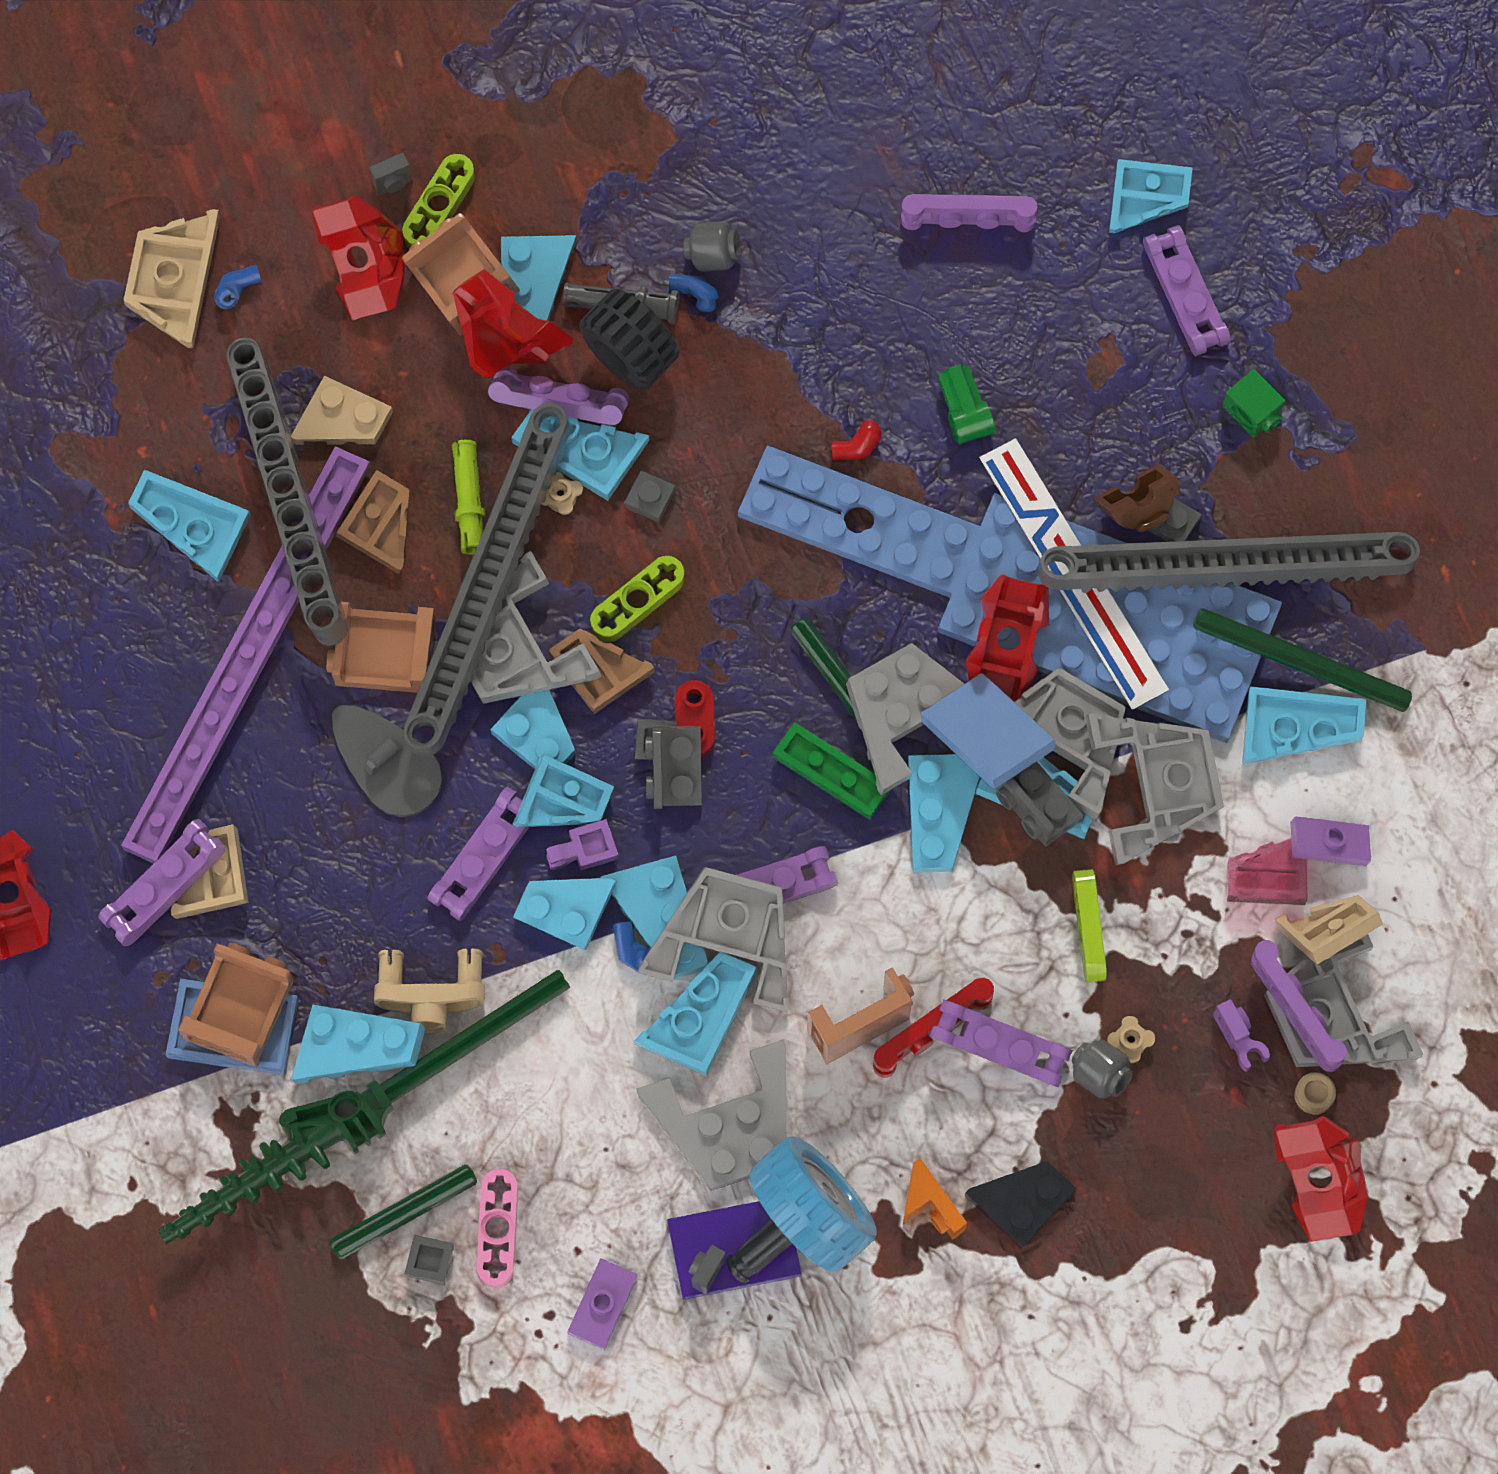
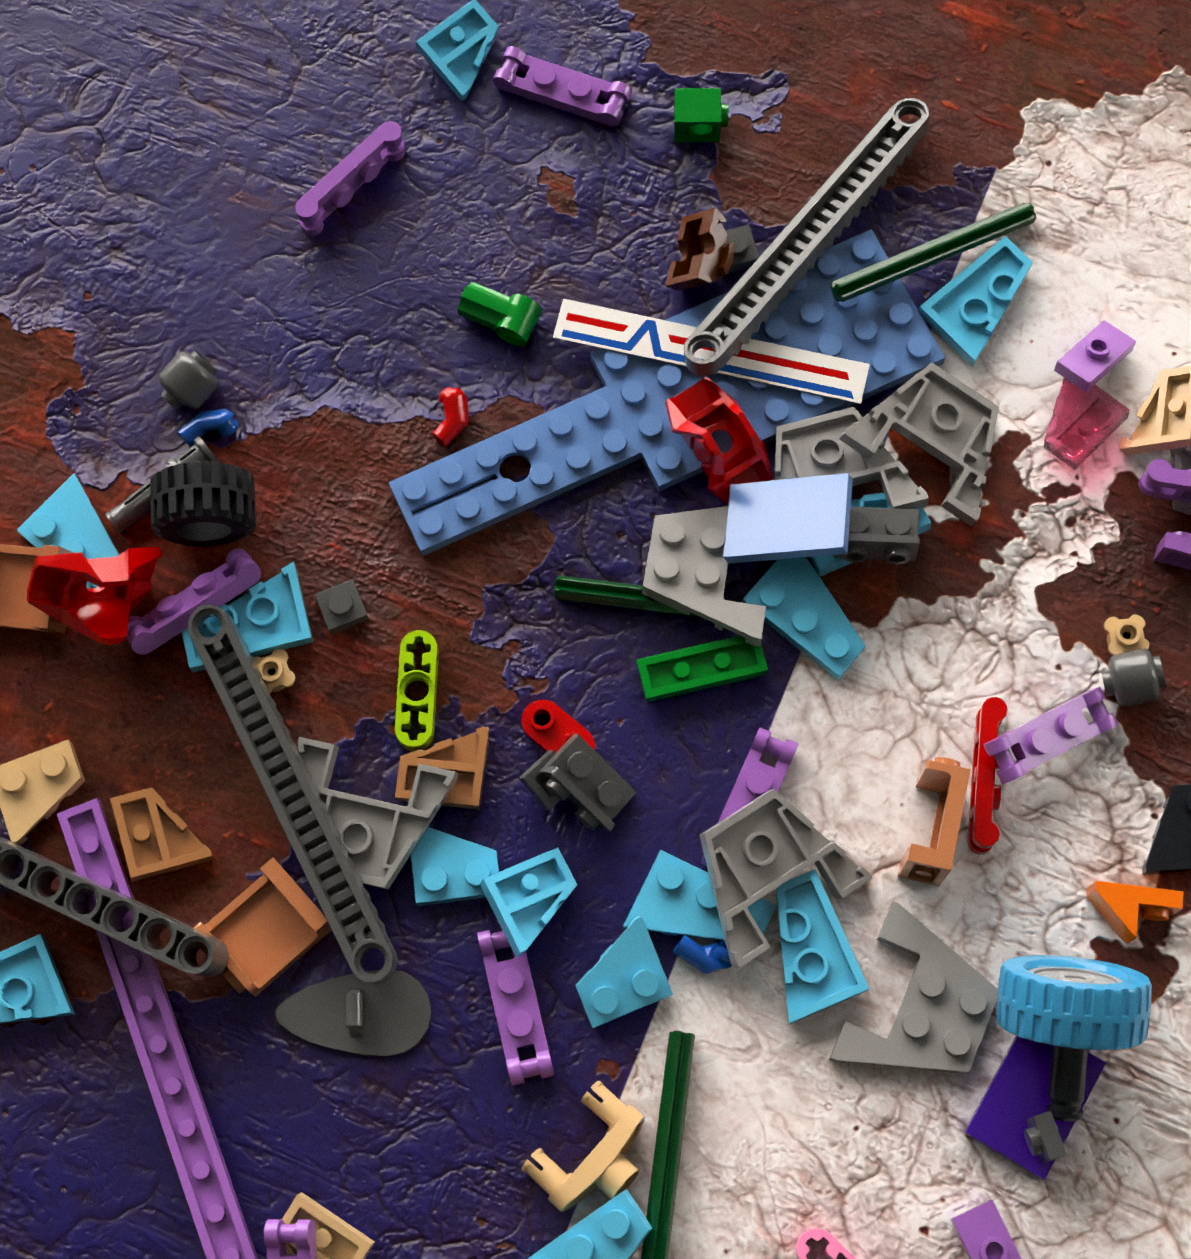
camera: 45 degrees left, 0 degrees up
lime pin [452,440,486,555] -> none
medium lavender plate [546,819,618,871] -> none
lime beam [1072,869,1106,983] -> none

